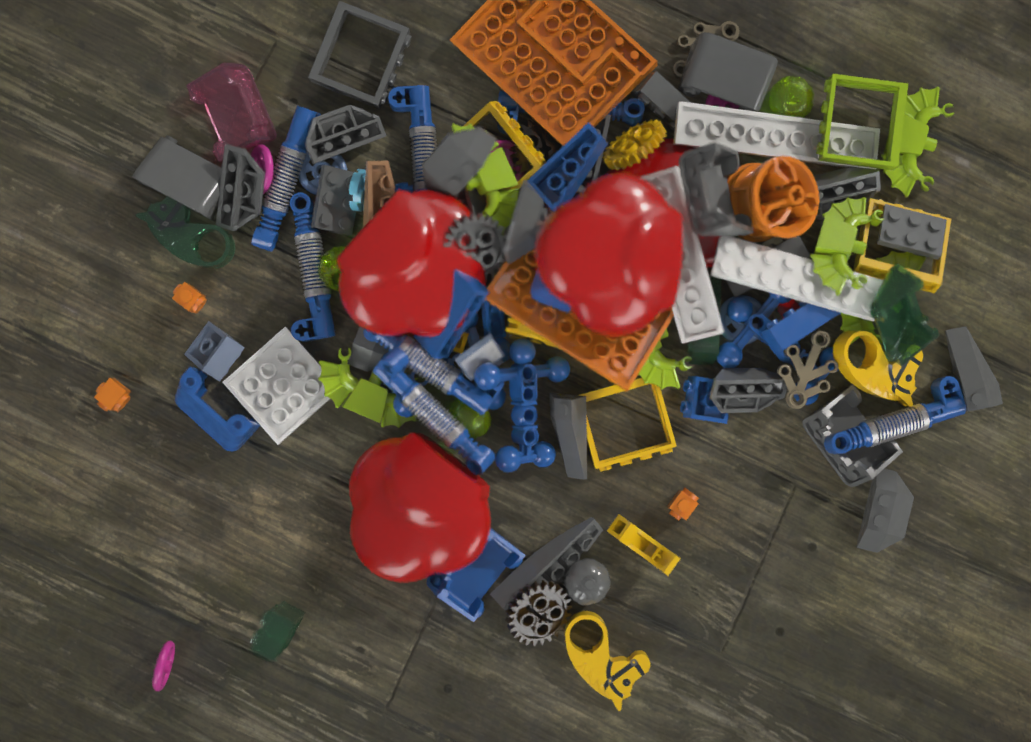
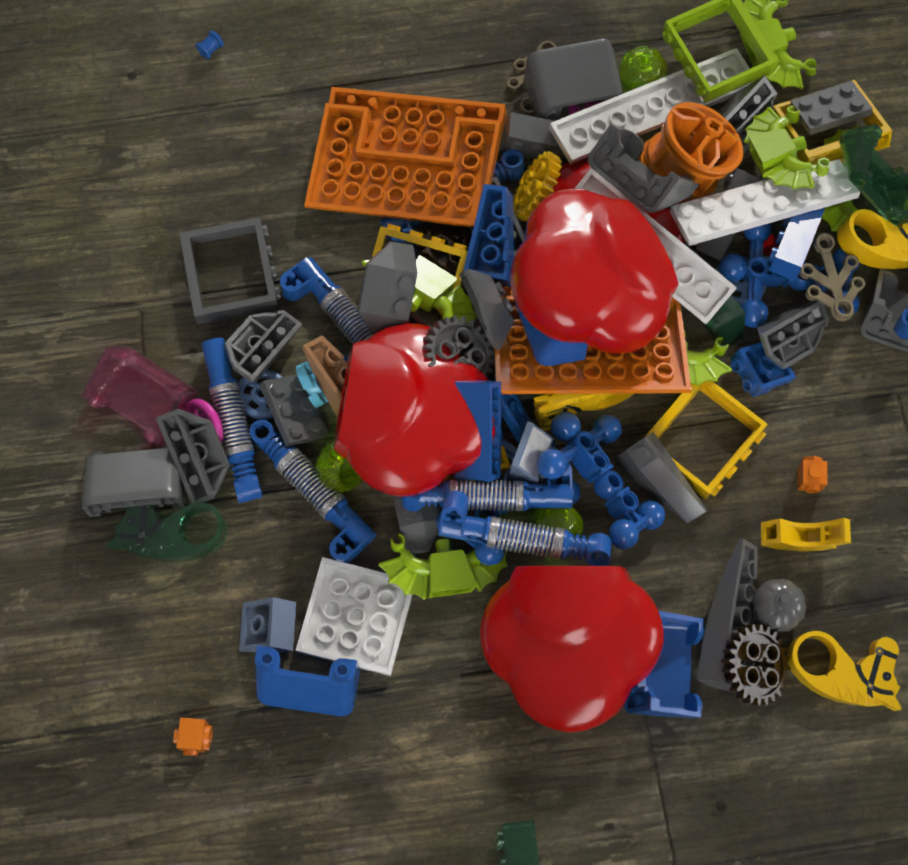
camera: 25 degrees left, 15 degrees down
orange brick [172,282,207,314] -> none

